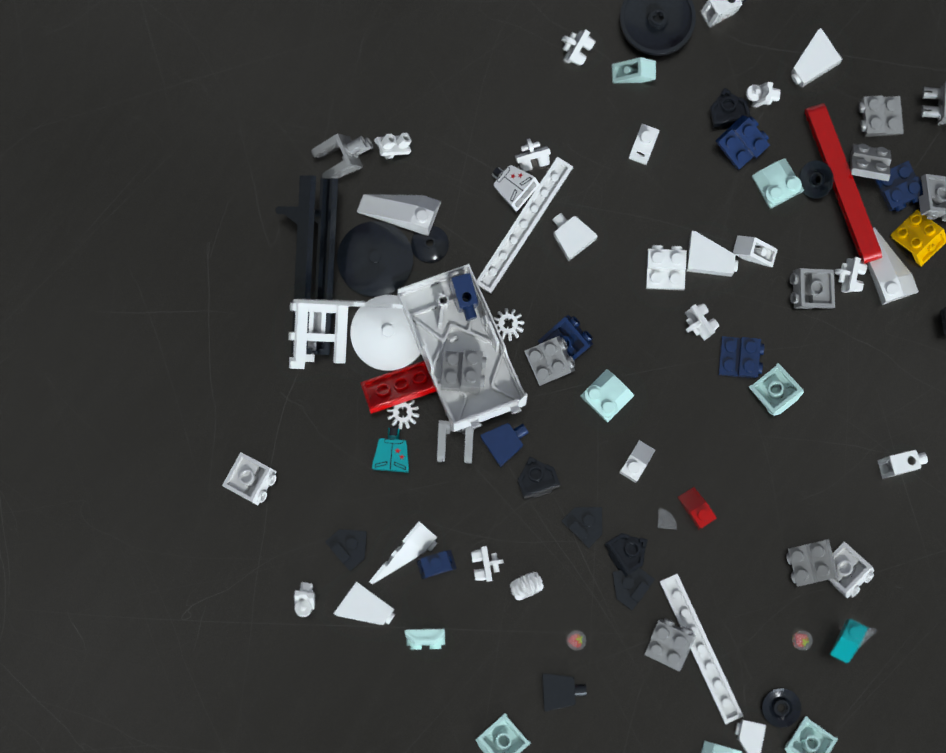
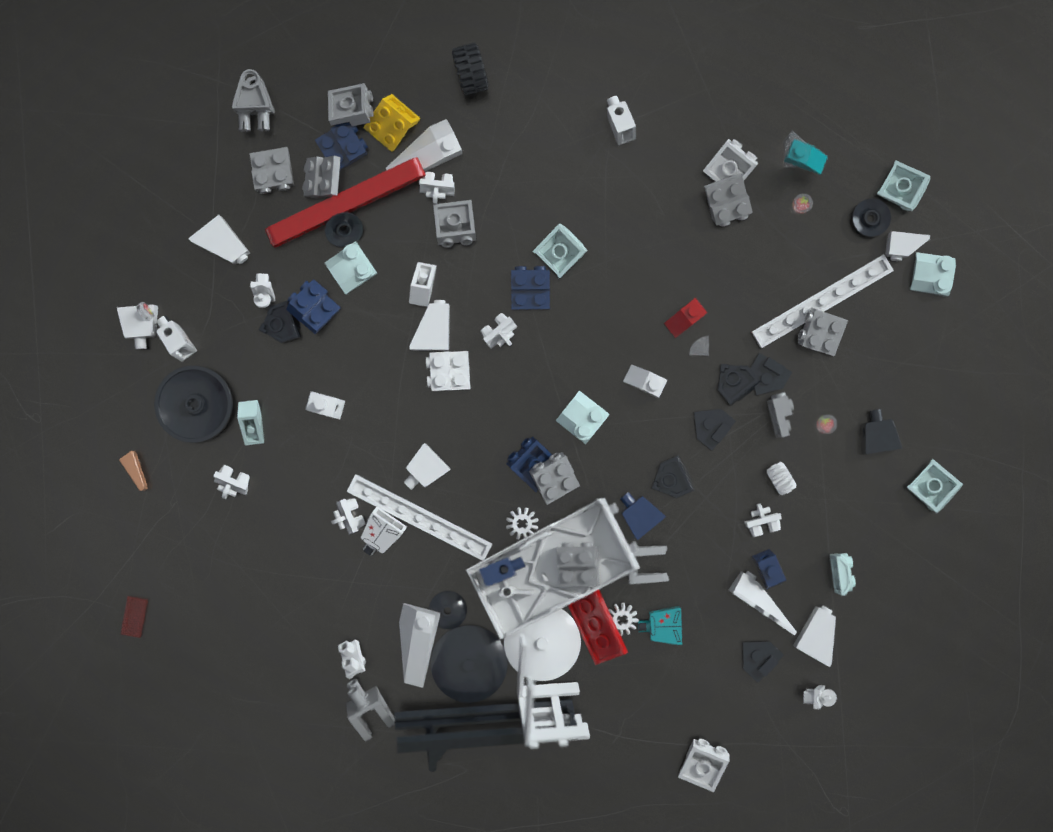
camera: 95 degrees left, 5 degrees up
none -> light grey plate [767,392,794,438]

